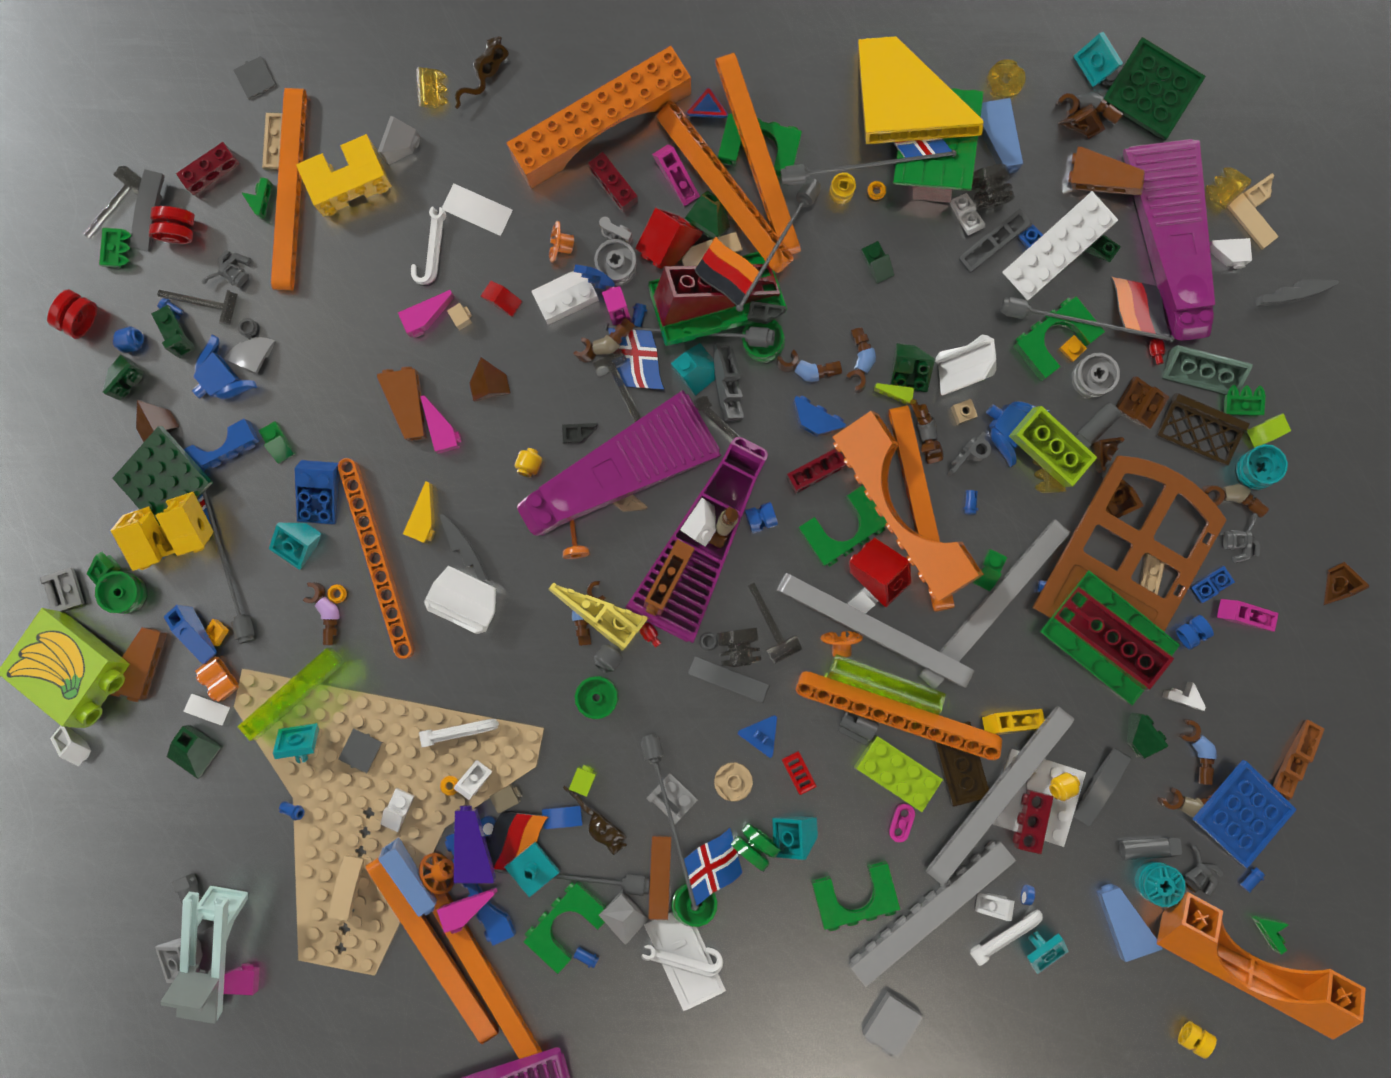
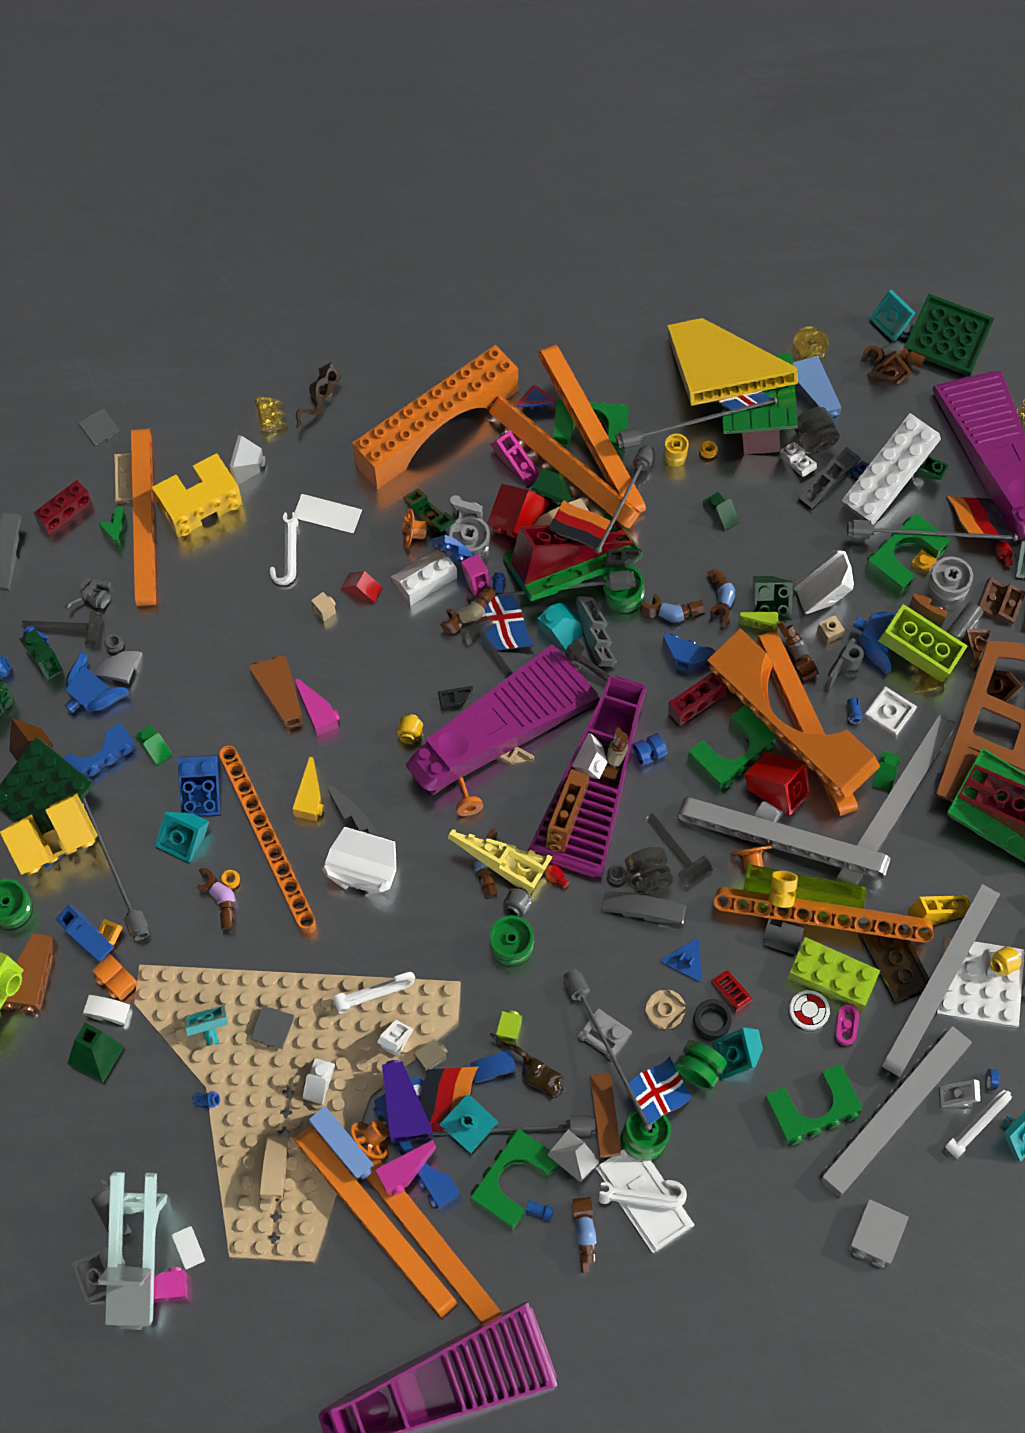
camera: 10 degrees left, 20 degrees down
red wheel [149,206,195,244] -> none
clear neon green brick [237,648,345,741] -> none
dark pink slope [398,290,455,337] -> none
light orange plate [440,776,459,796] -> none
reddish brown slope [469,357,511,401] -> none
dark red brick [588,152,638,213] -> none
dark red brick [1013,789,1054,854] -> none
dark orange slope [1068,146,1145,195] -> none
none -> white sticker [172,1226,205,1269]
none -> dark green slope [403,488,456,532]
none -> piece [572,1197,596,1274]
none -> black tyre [693,999,732,1040]
none -> yellow wheel [768,871,798,908]
none -> tile [789,990,830,1031]
none -> white tile [863,686,917,737]
none -> dark orange slope [910,593,948,625]

